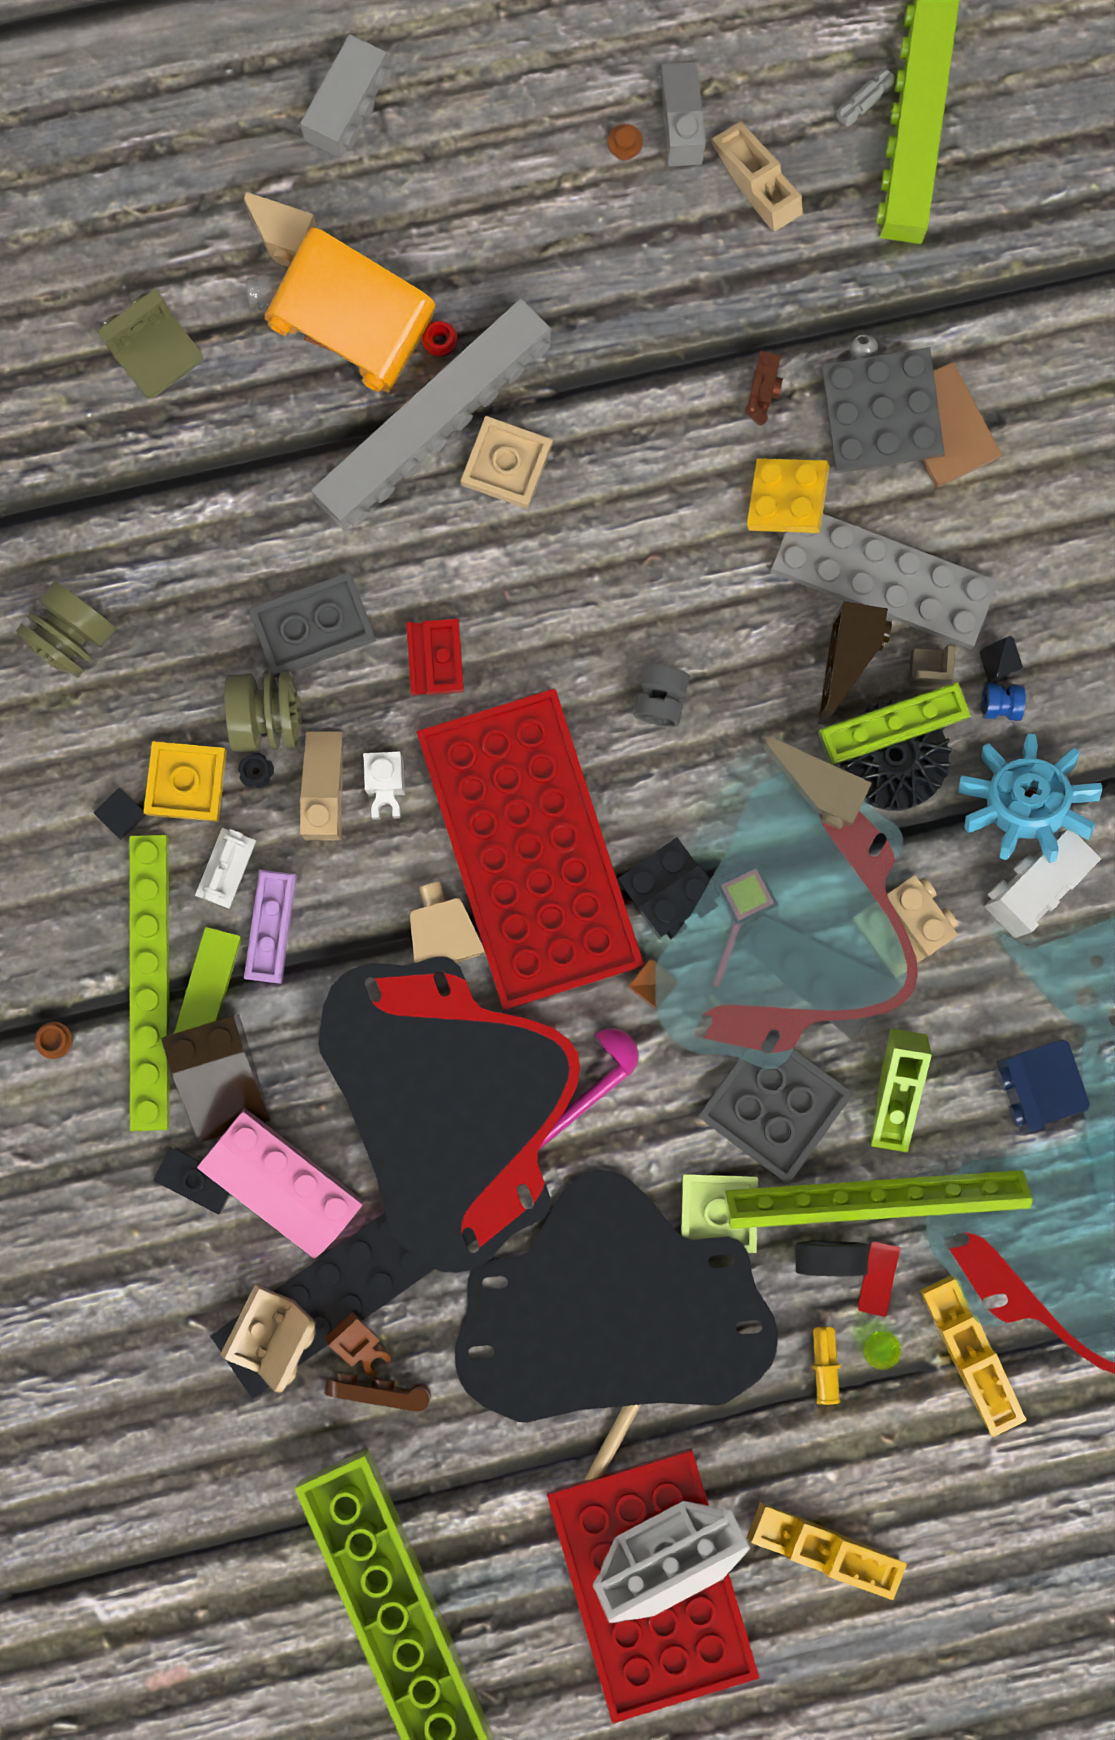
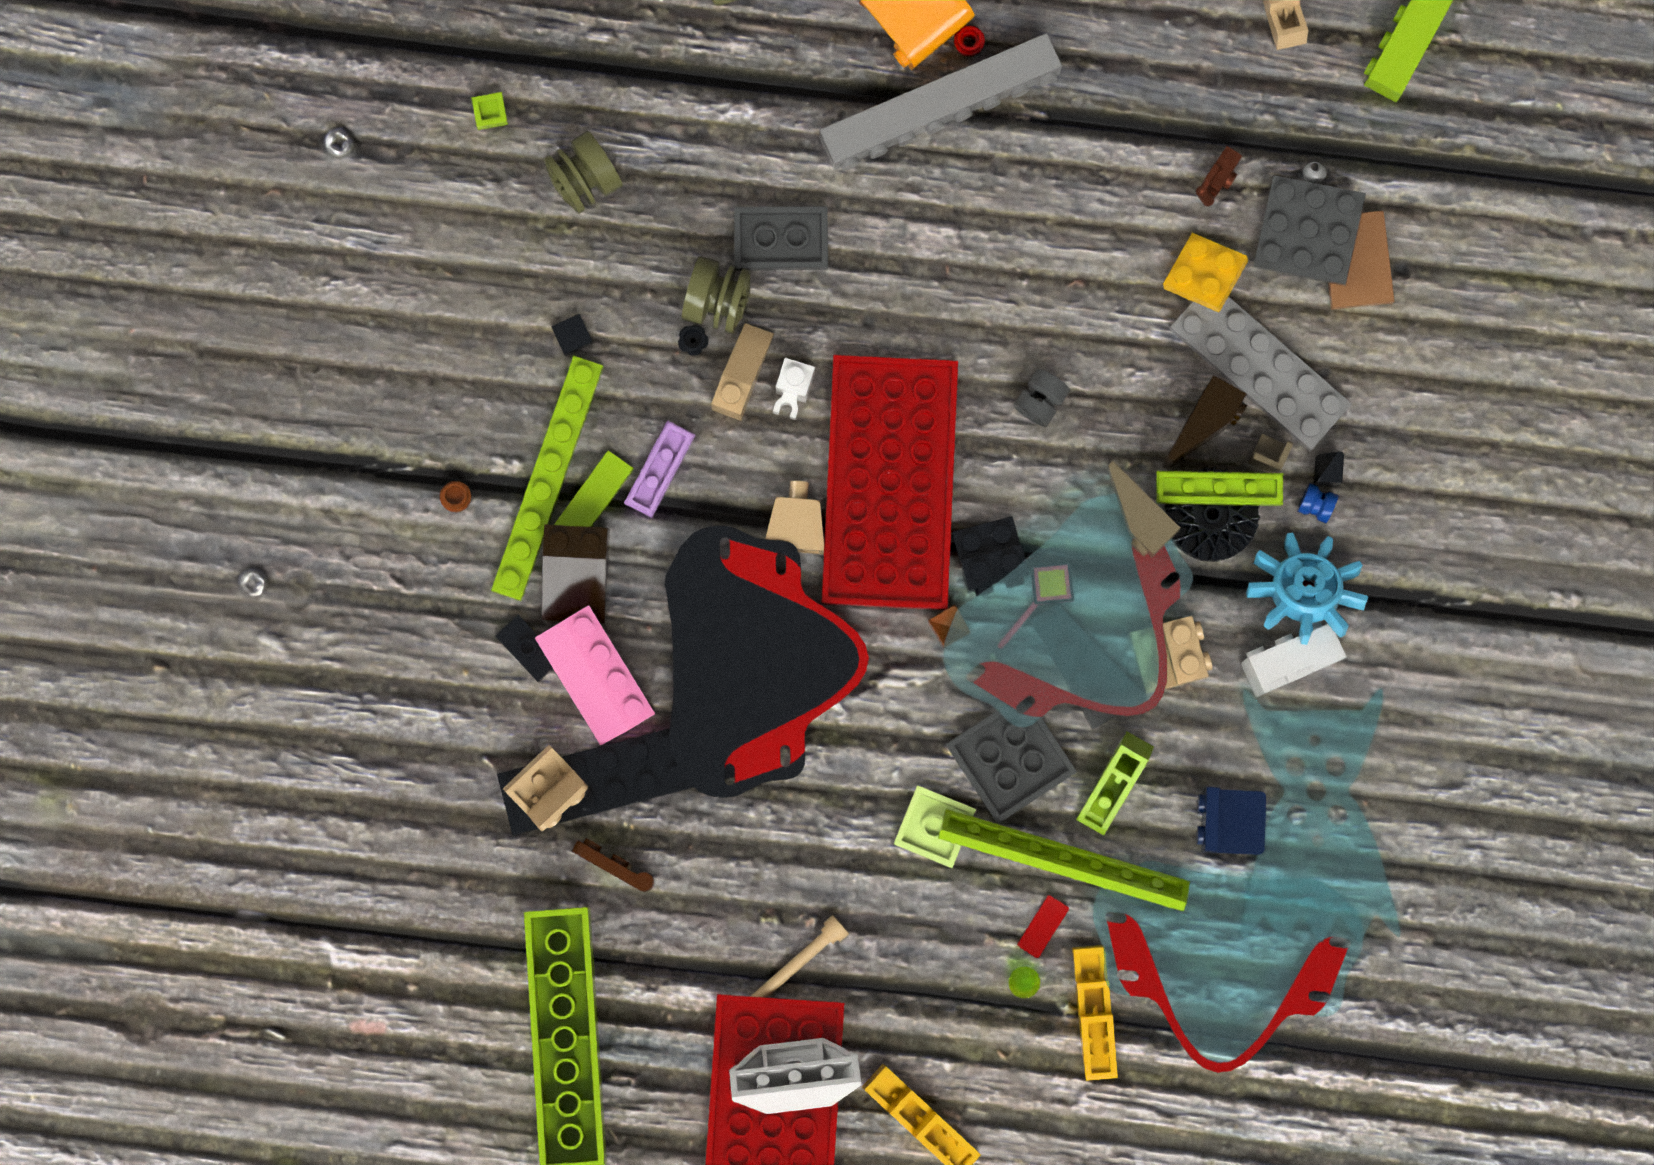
camera: 20 degrees right, 0 degrees up
yellow plate [144,741,227,822] -> none
white hinge [195,828,256,909] -> none
dark orange plate [325,1312,391,1377] -> none
red plate [406,619,464,696] -> none
black piece [455,1169,778,1423] -> none
tan plate [461,416,553,509] -> none
dark pink piece [539,1028,639,1150] -> none
black tyre [795,1241,868,1277] -> none
yellow axle [811,1326,841,1405] -> none

